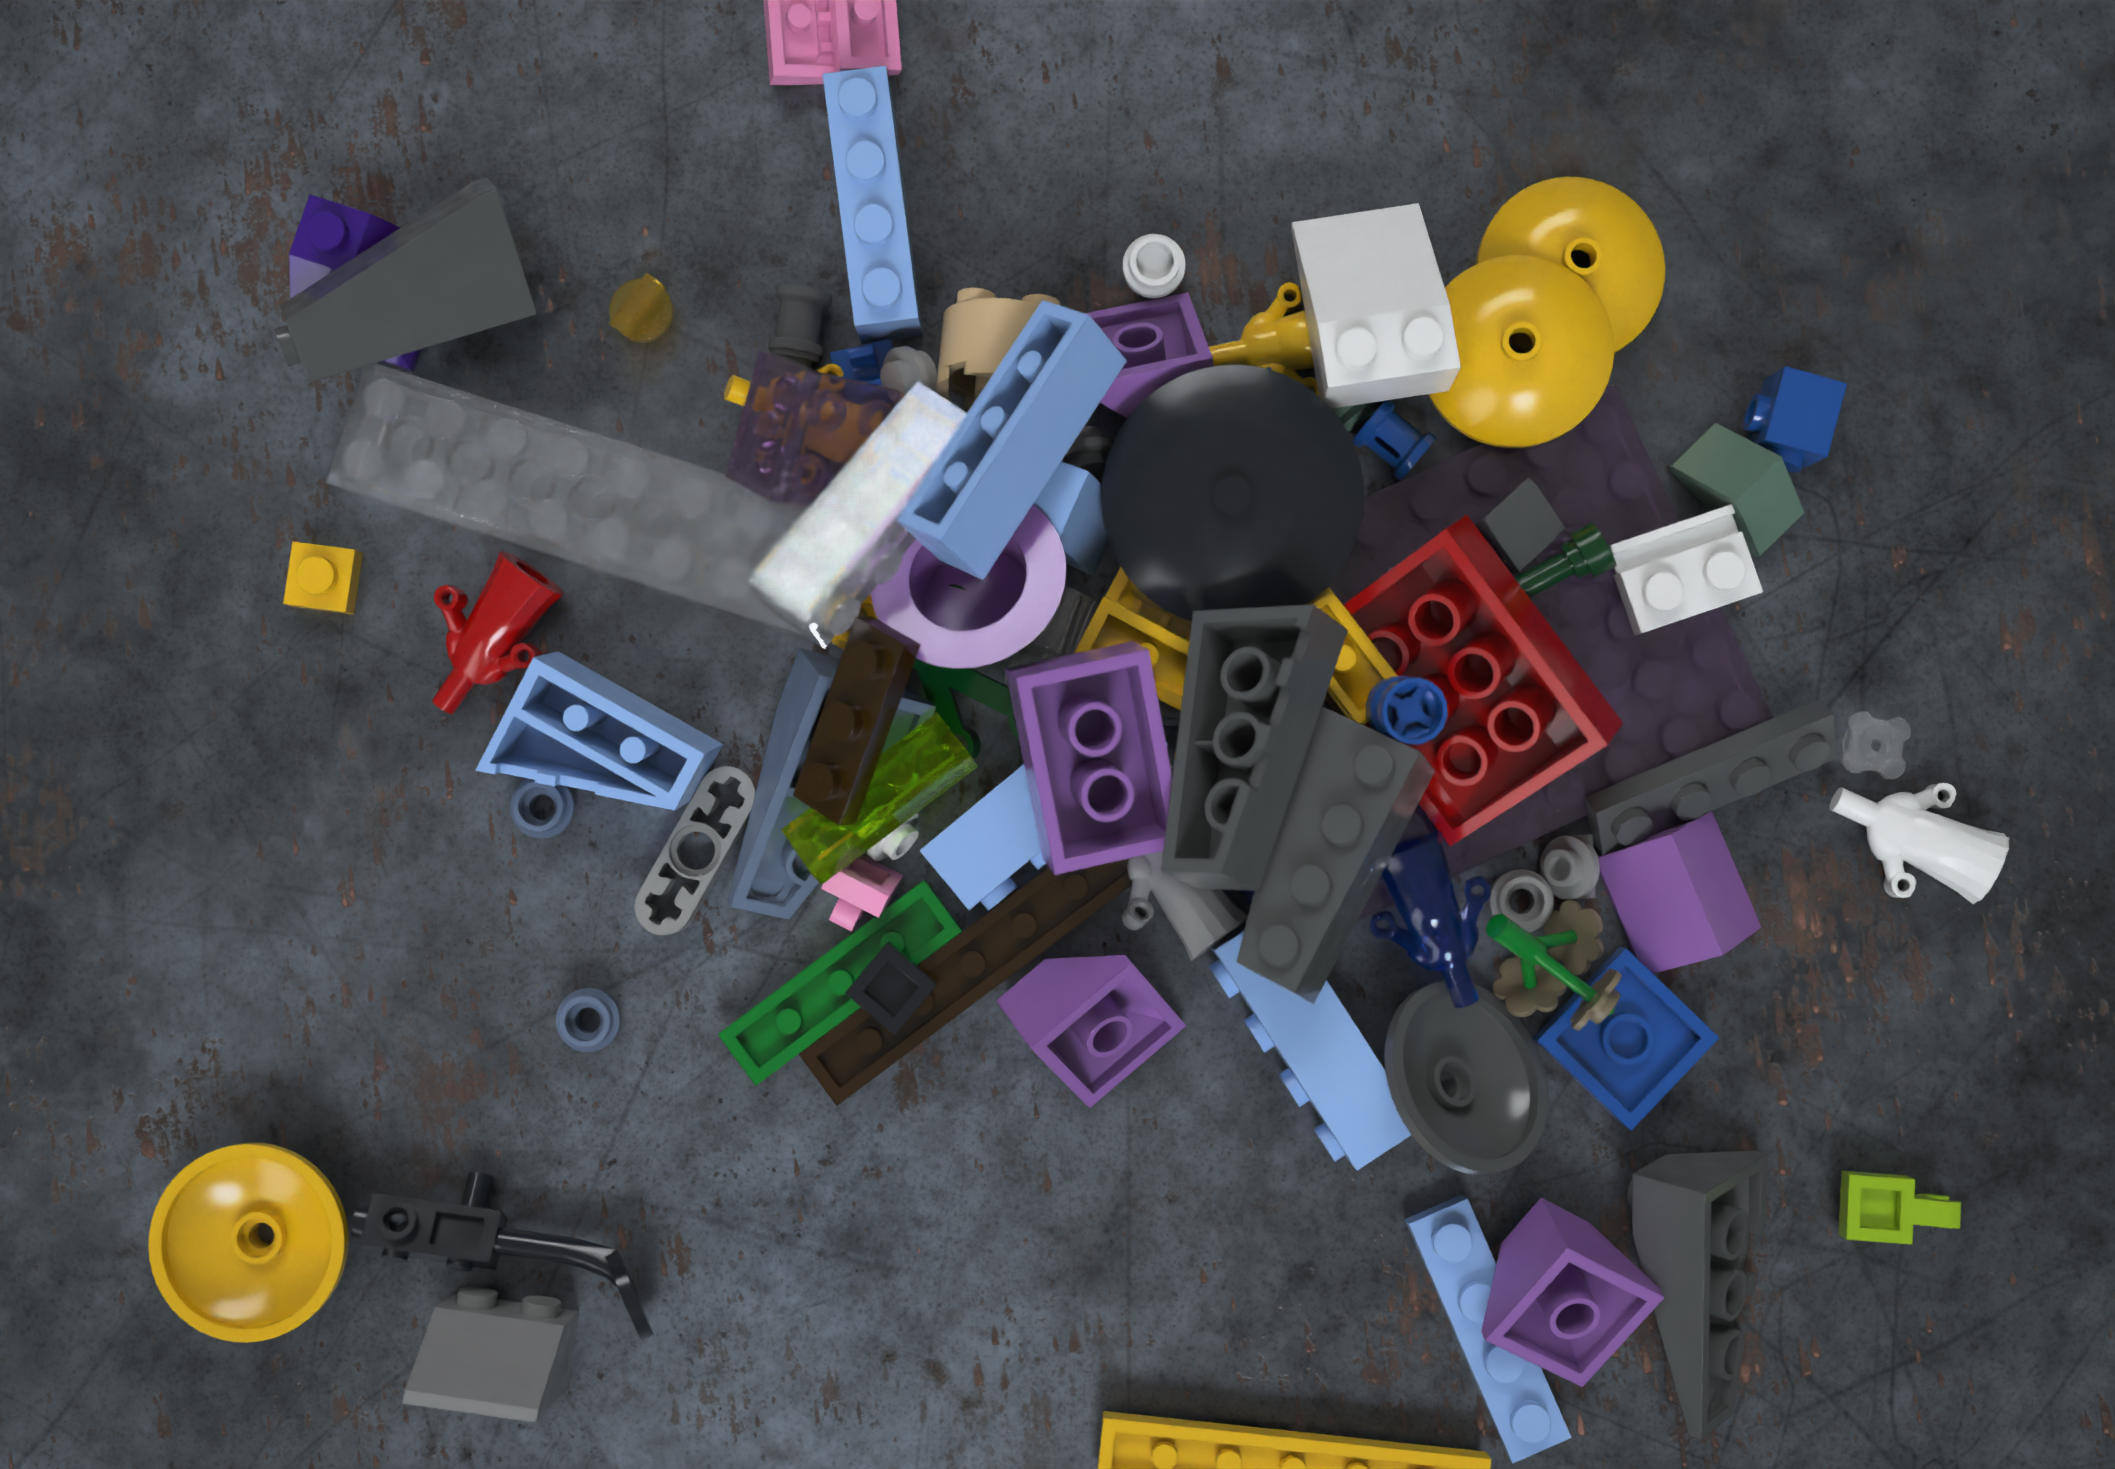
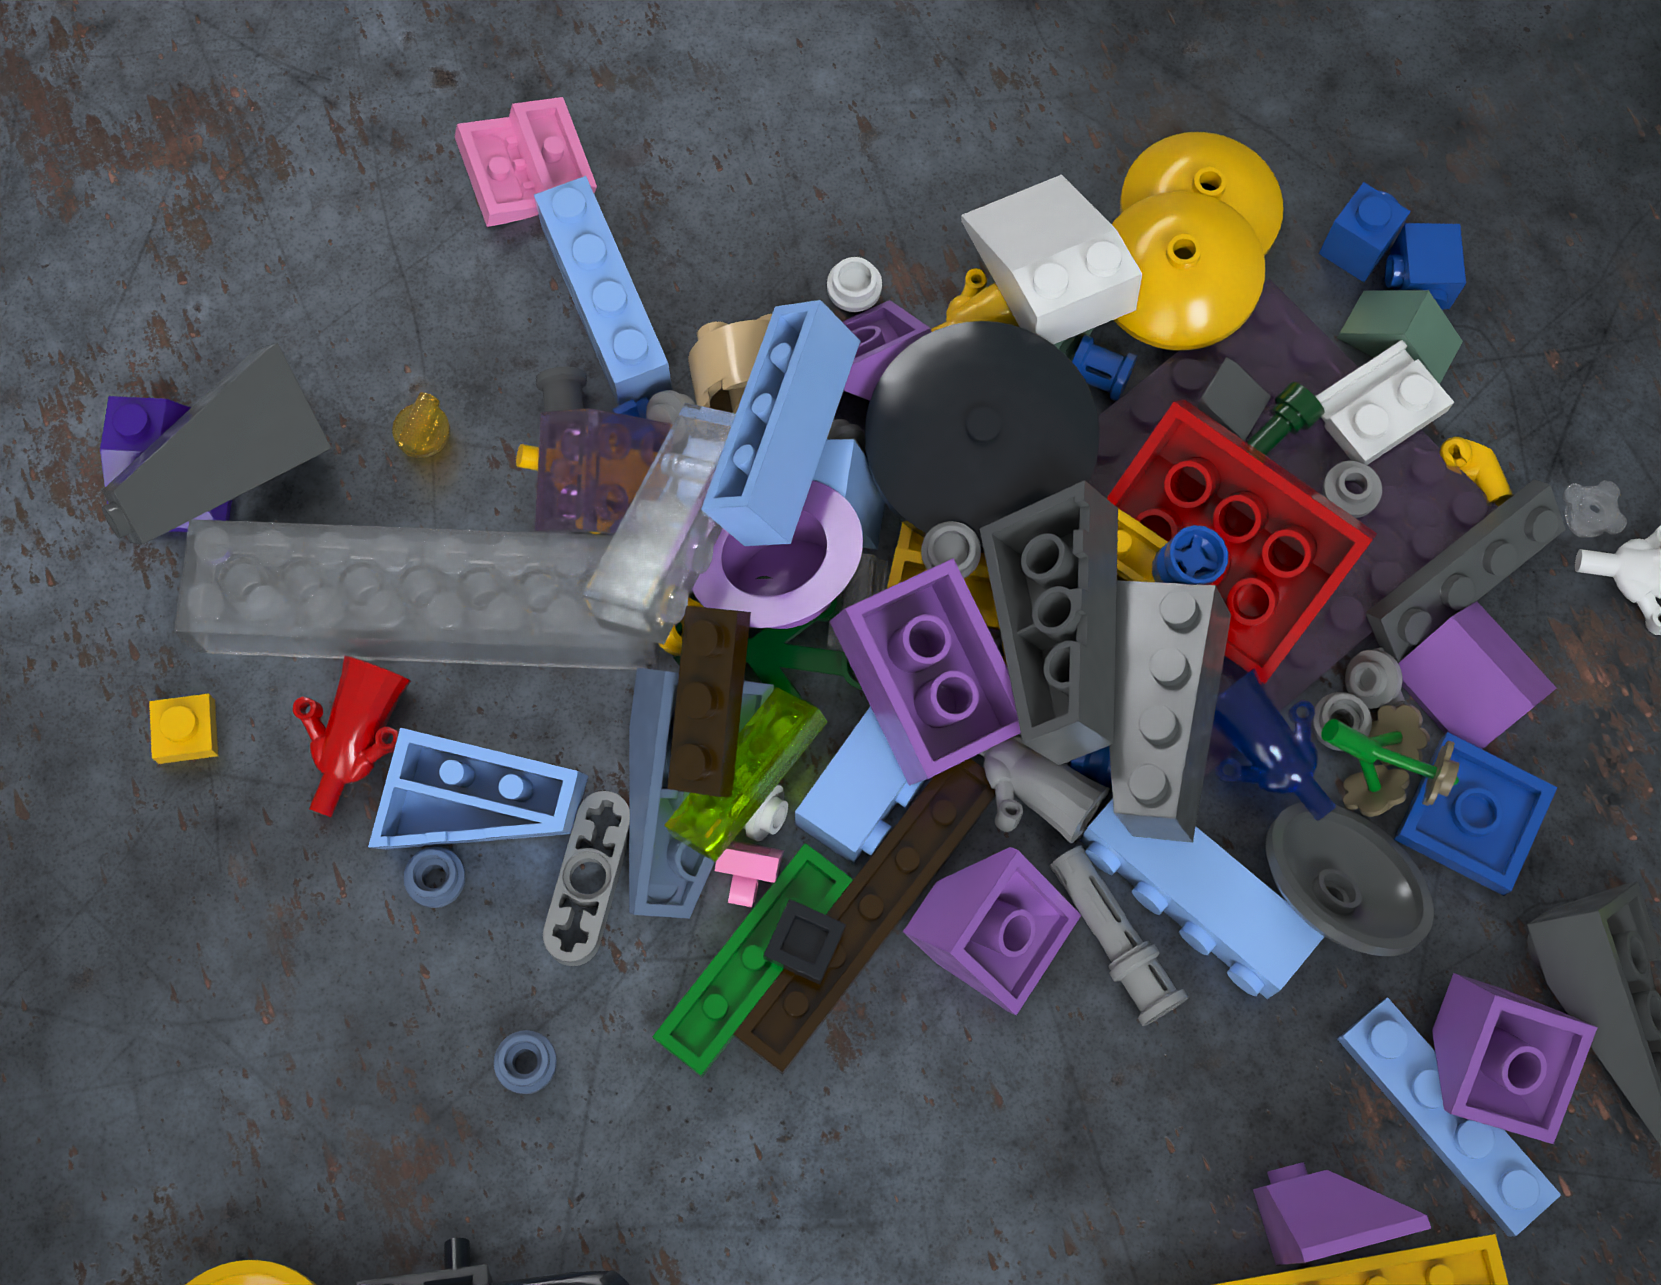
camera: 20 degrees left, 15 degrees down
none -> light grey plate [921,521,981,578]
none -> light grey pin [1049,845,1189,1026]
none -> medium lavender slope [1253,1162,1431,1265]
none -> blue brick [1318,182,1411,283]
none -> light grey plate [1322,461,1382,518]
none -> yellow arm [1439,436,1513,509]

